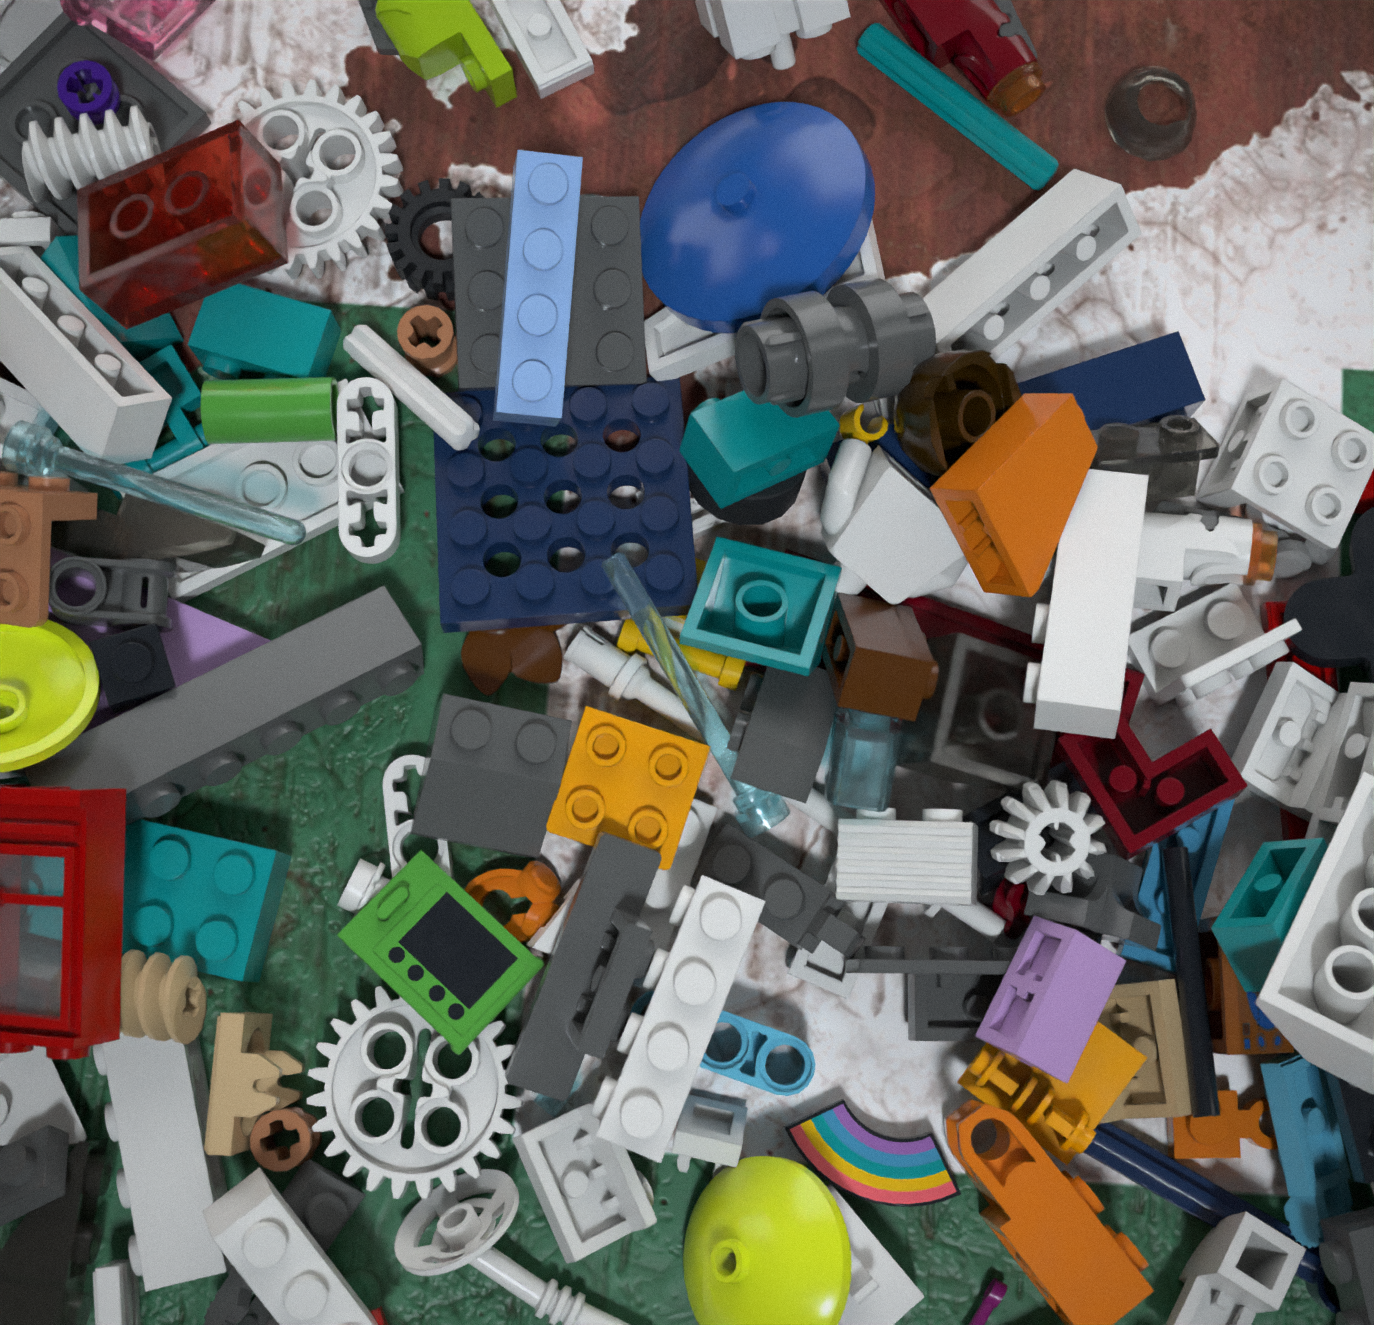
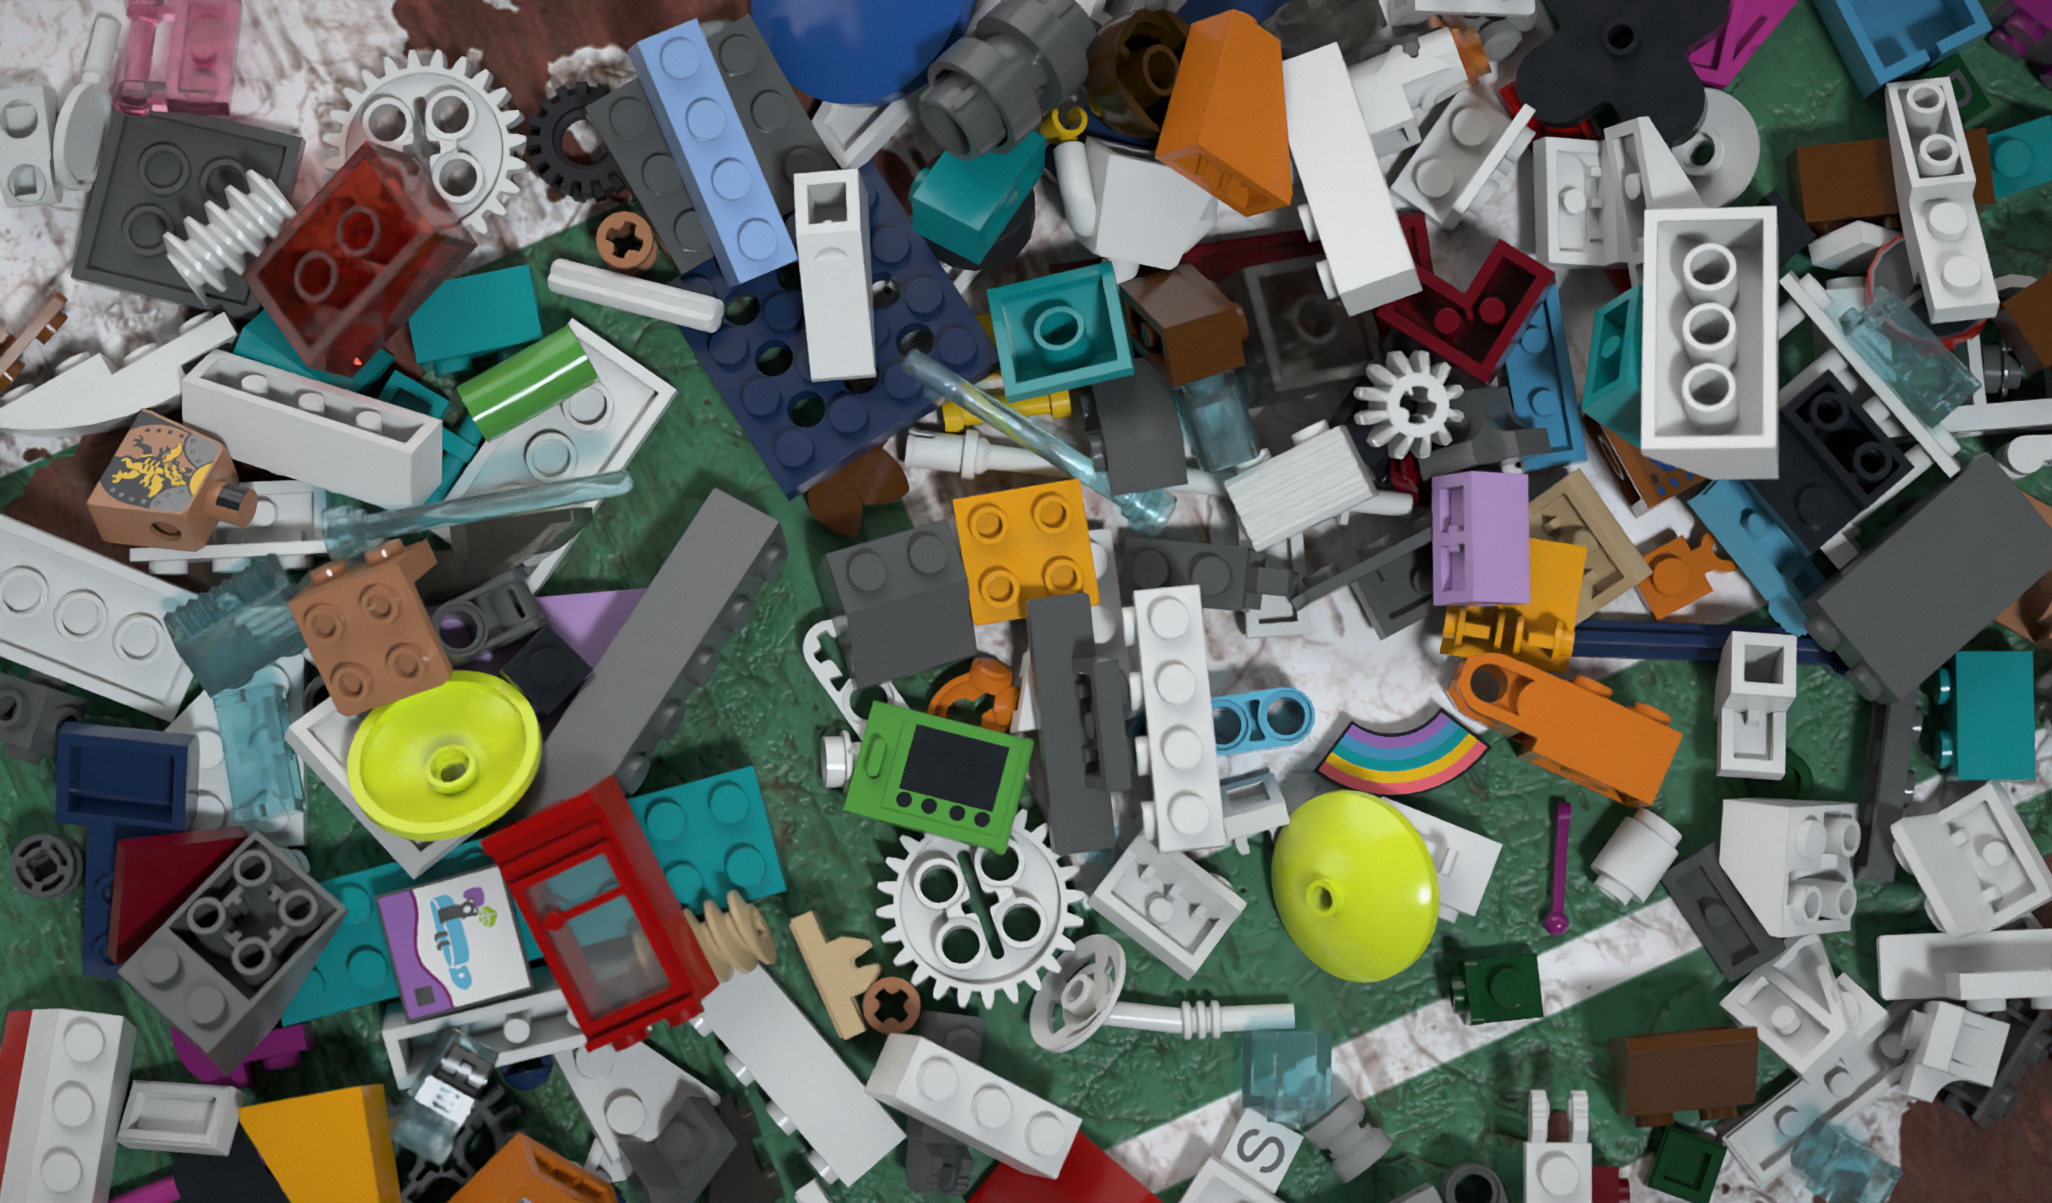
camera: 30 degrees left, 5 degrees up
dark purple bush [57,60,121,125] -> none
white beam [337,377,401,564] -> none
black bar [1161,847,1221,1117] -> none
none -> white slope [794,169,876,382]

